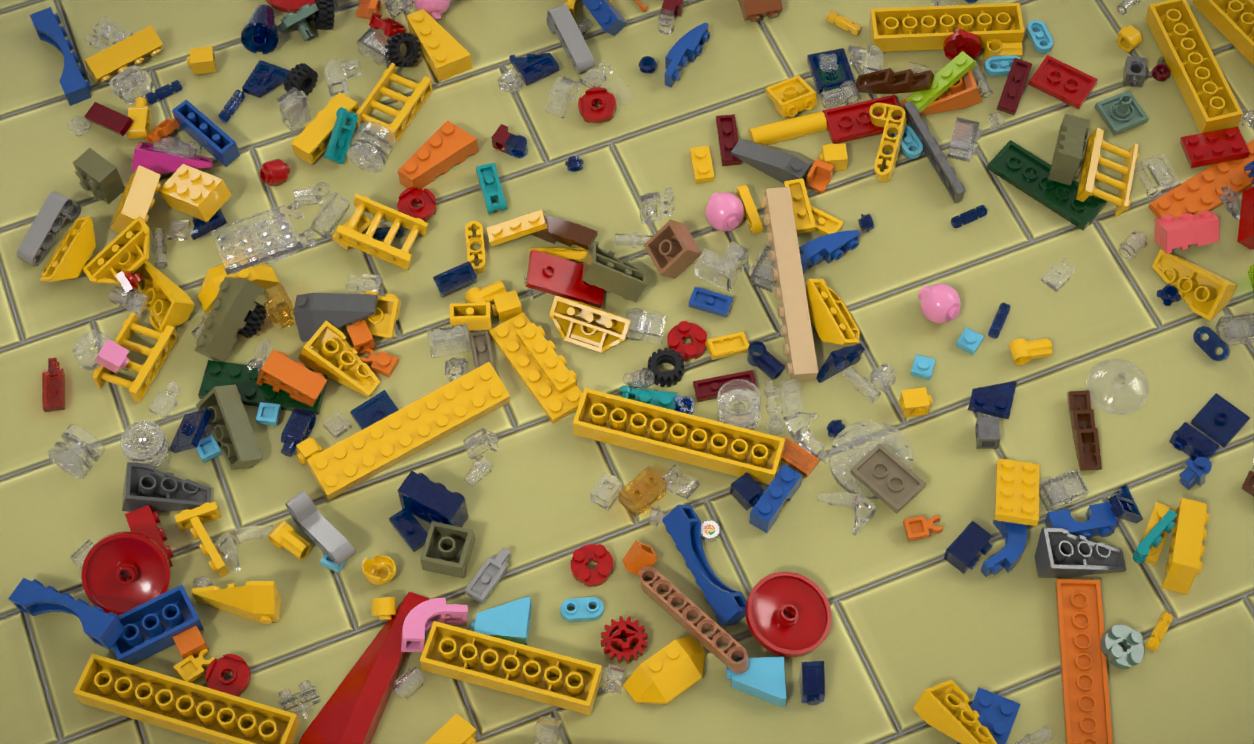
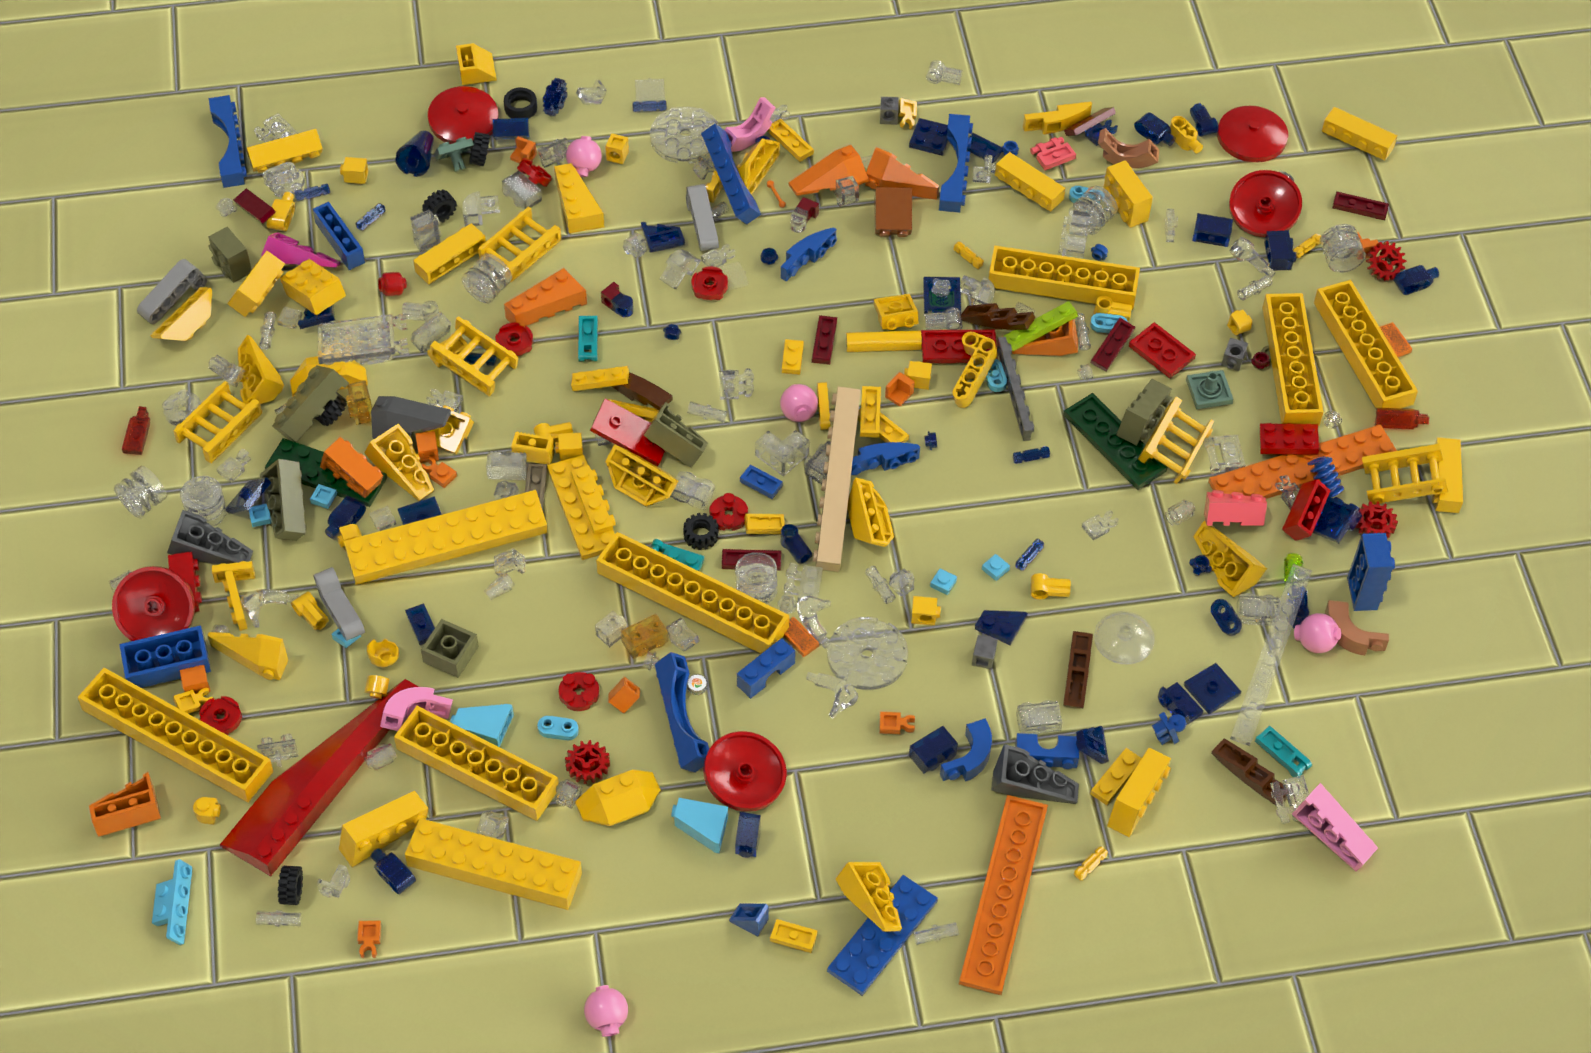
camera: 10 degrees right, 5 degrees down
blue arch [8,578,125,650] -> none
yellow wedge [82,215,150,285] -> none
bright pink brick [95,339,129,373] -> none
plate [116,271,143,292] -> none
orange plate [145,118,180,144] -> none
clear plate [153,137,203,159] -> none
clear blue wing [242,60,291,98] -> none
clear plate [247,339,272,374] -> none
teal plate [324,107,358,165] -> none
black tyre [385,33,421,67] -> none
clear blue brick [397,470,469,527] -> none
clear blue brick [433,261,477,298] -> none
light grey hinge [464,548,511,604] -> none
yellow beam [465,221,486,274] -> none
clear cone [623,368,655,389] -> none
nougat beam [638,566,750,674] -> none
medium nougat brick [644,220,702,279] -> none
clear blue plate [674,396,694,415] -> none
dark grey wedge [730,139,814,184] -> none
clear blue brick [730,472,763,511] -> none
clear blue wing [816,344,865,383] -> none
clear blue plate [827,420,845,439] -> none
dark tan plate [850,443,926,514] -> none
bright pink brick [918,284,961,324] -> none
red plate [943,29,981,60] -> none
clear brick [947,117,982,162] -> none
yellow plate [994,458,1040,526] -> none
medium azure plate [1026,20,1053,53] -> none
plate [1101,625,1144,669] -> none
teal plate [1133,509,1177,564] -> none

